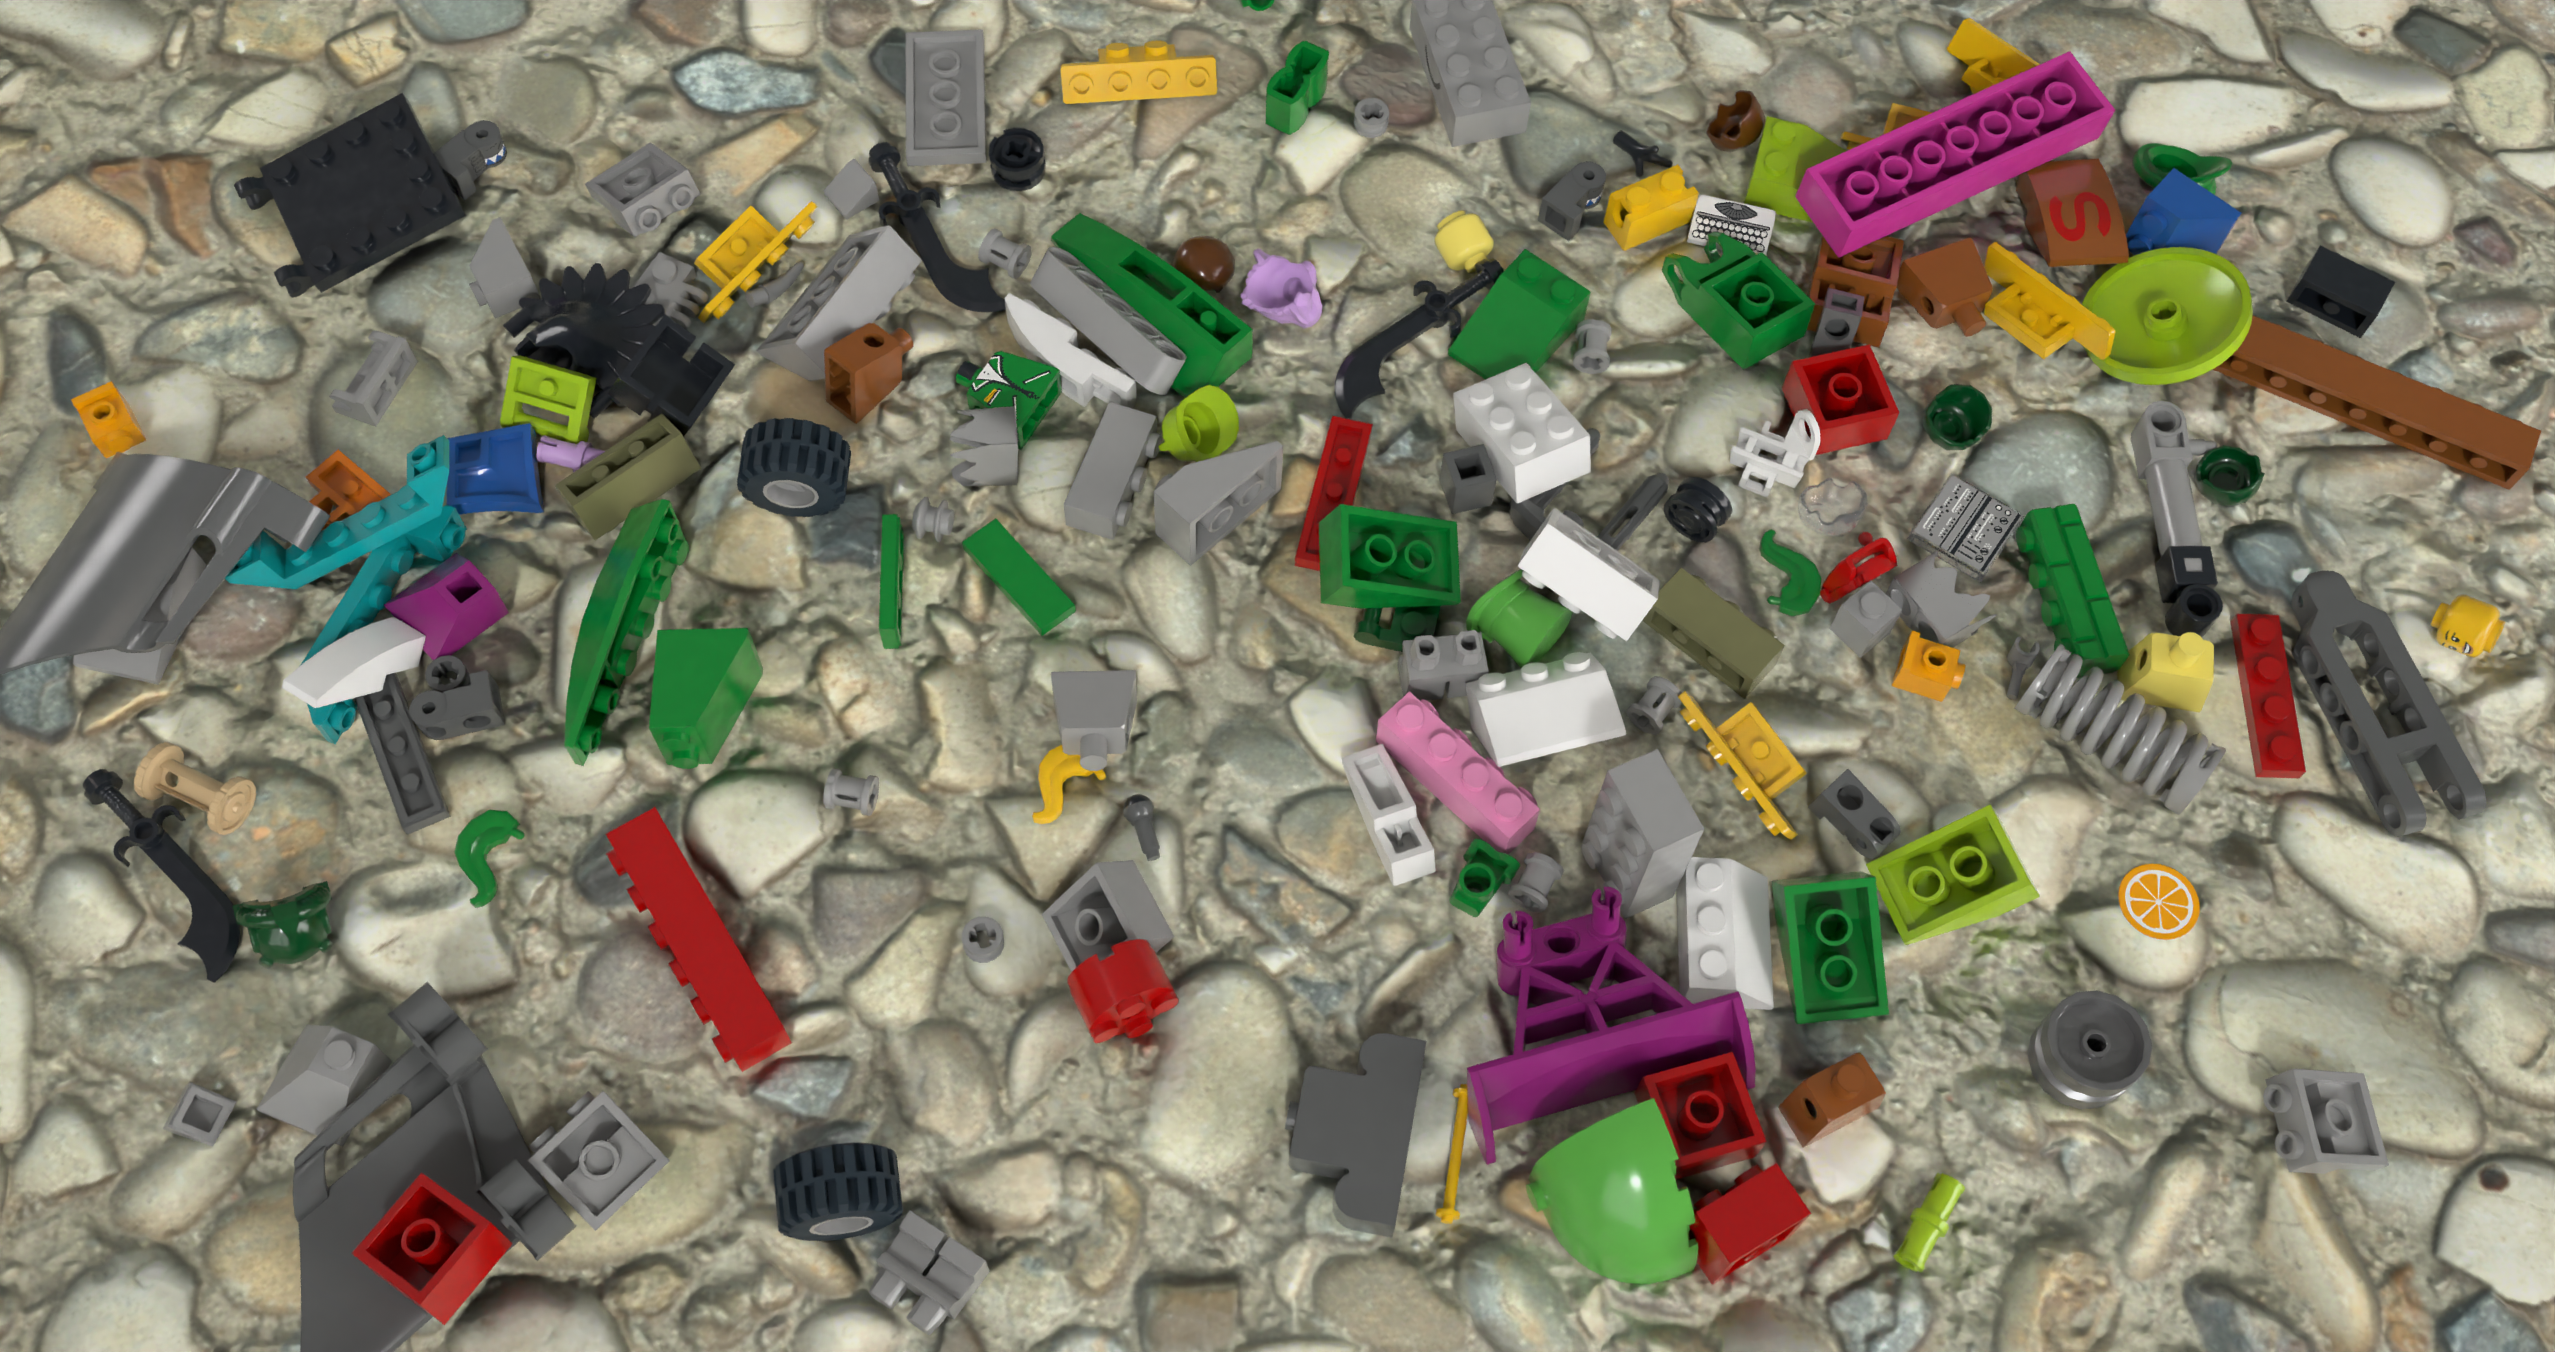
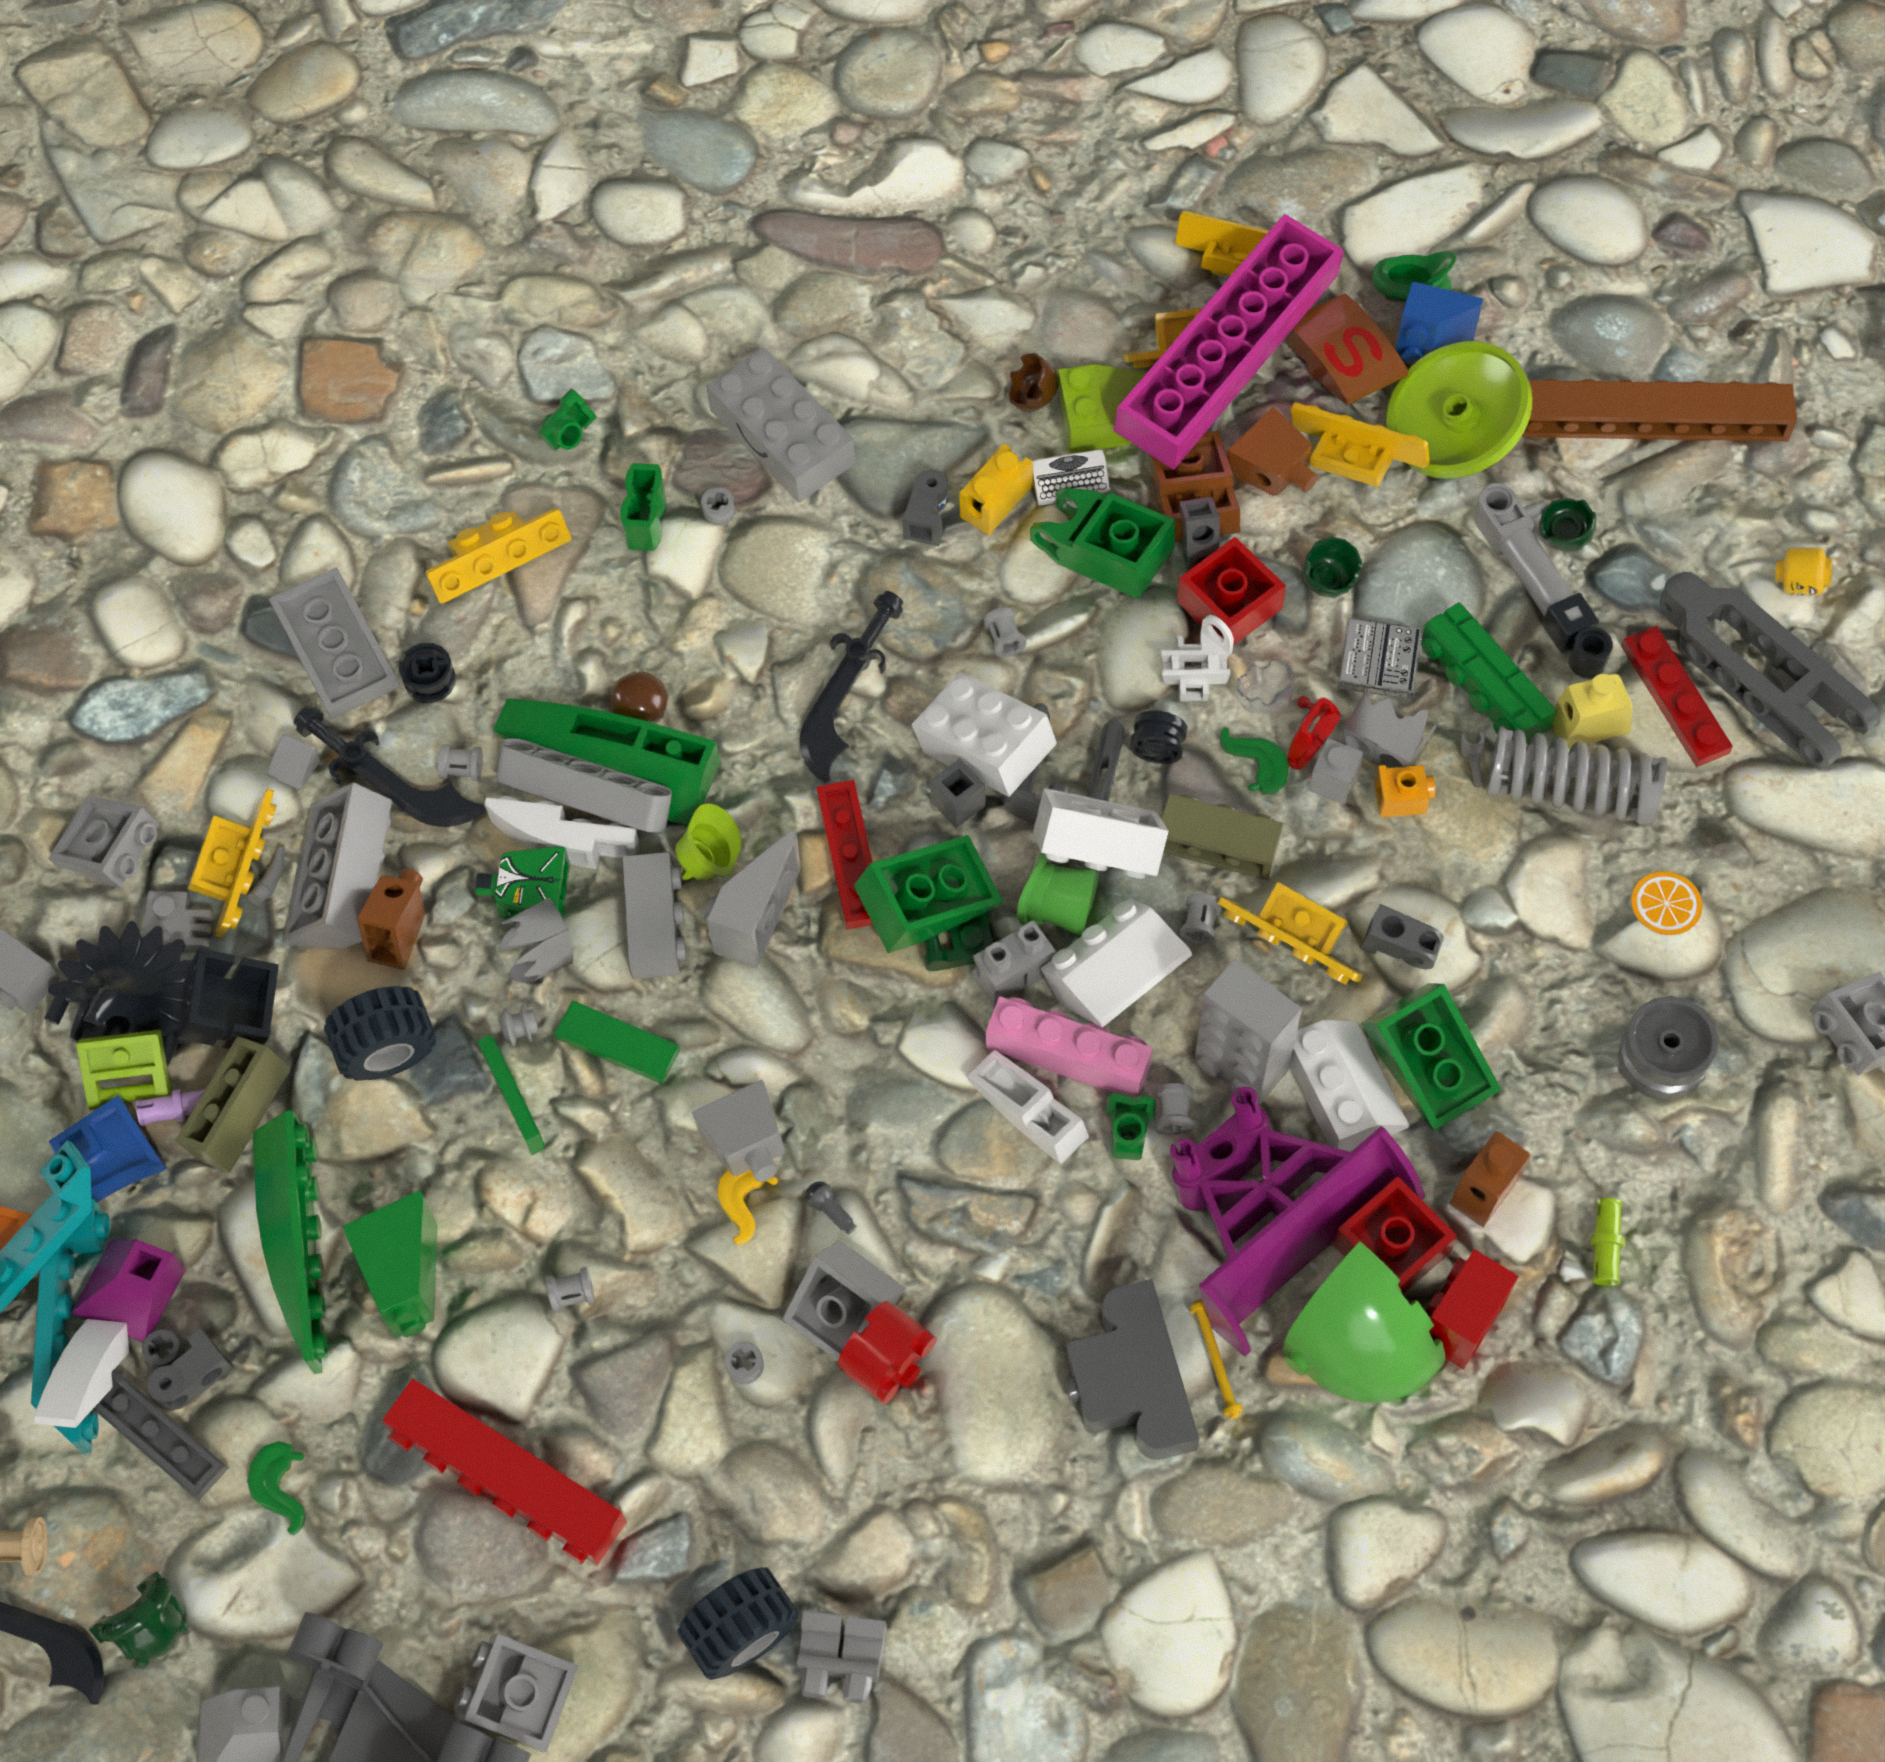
camera: 20 degrees left, 0 degrees up
lavender hair [1240,249,1322,329] -> none
light yellow head [1434,210,1494,273] -> none
green slope [1448,249,1591,380] -> none
black bar [1613,130,1673,177] -> none
lime slope [1866,804,2040,945] -> none
black brick [2286,245,2395,338] -> none

